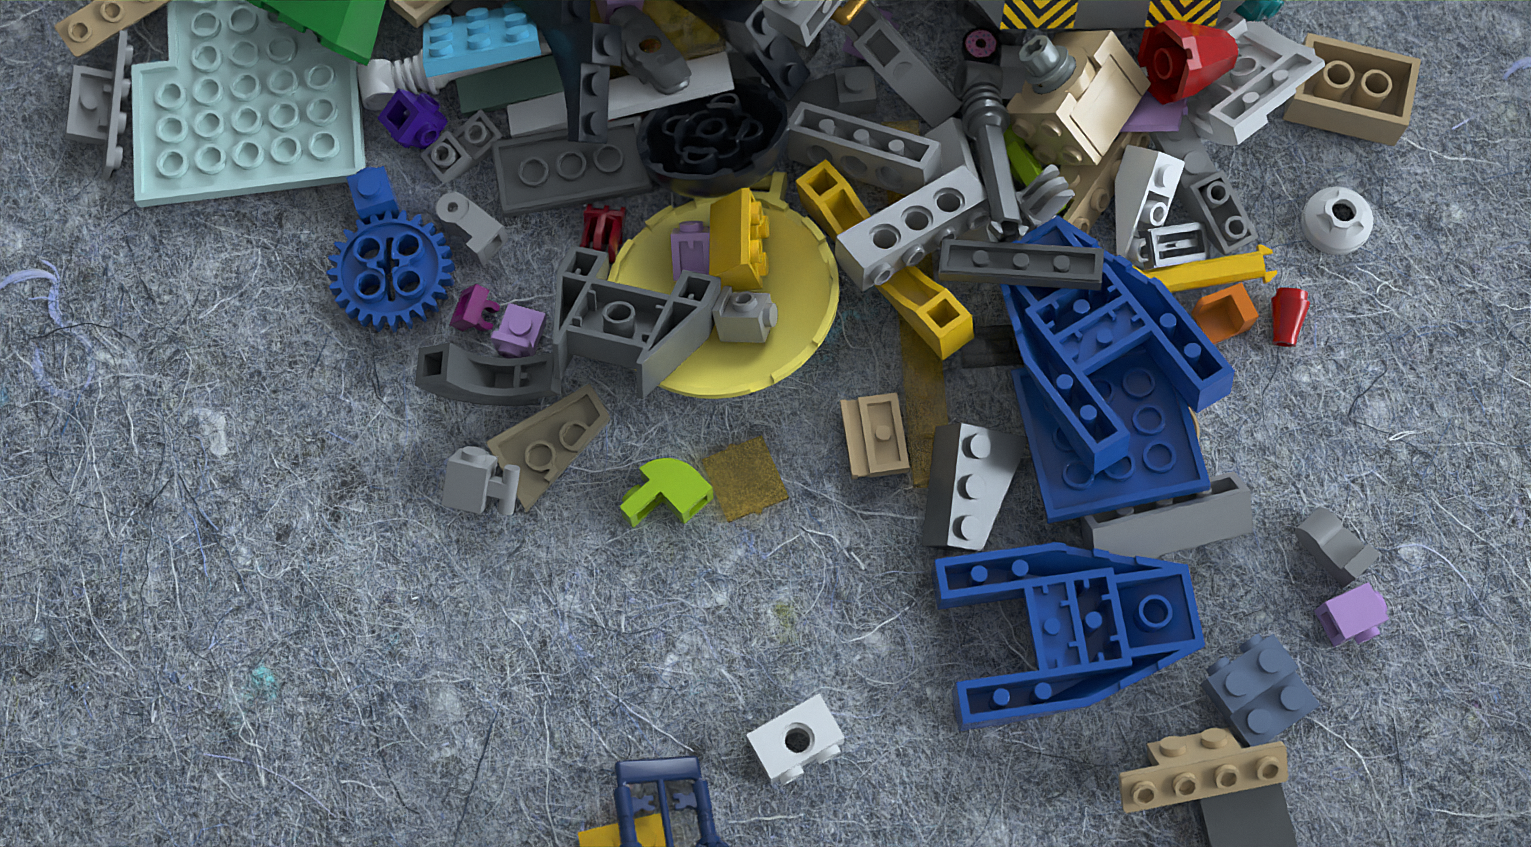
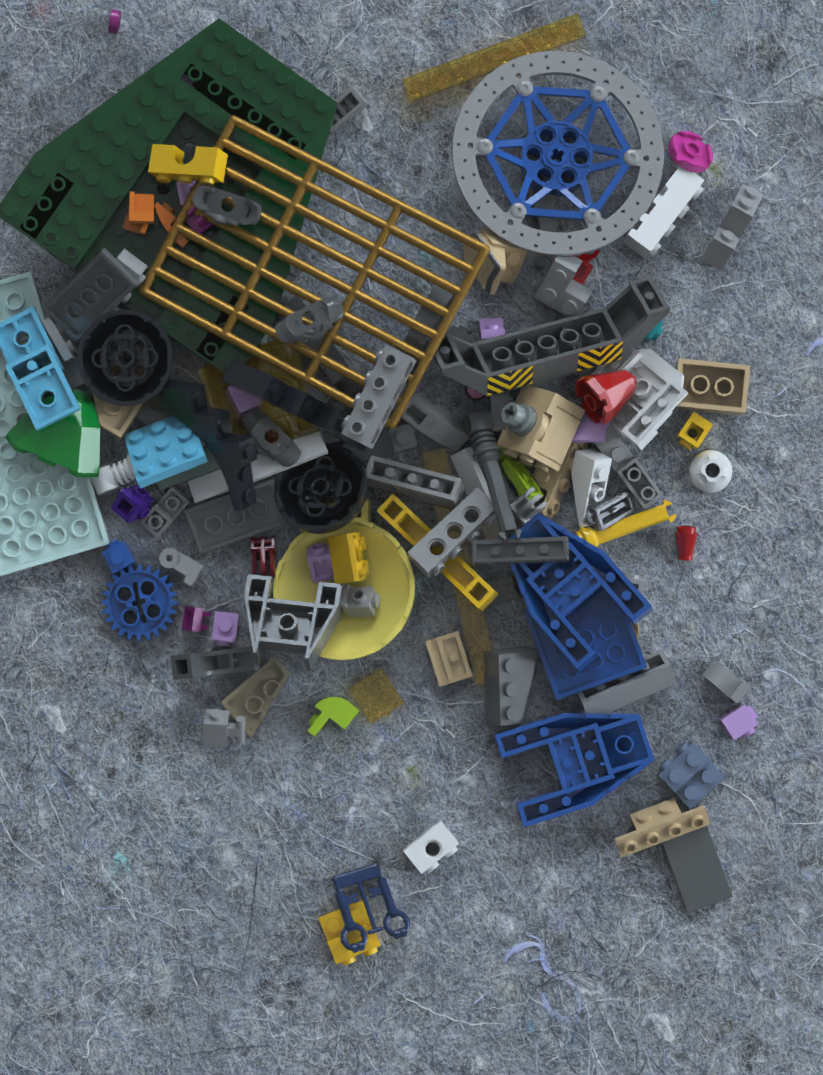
camera: 10 degrees left, 15 degrees up
orange panel [1191,282,1259,344] -> none
none -> yellow brick [676,412,714,451]

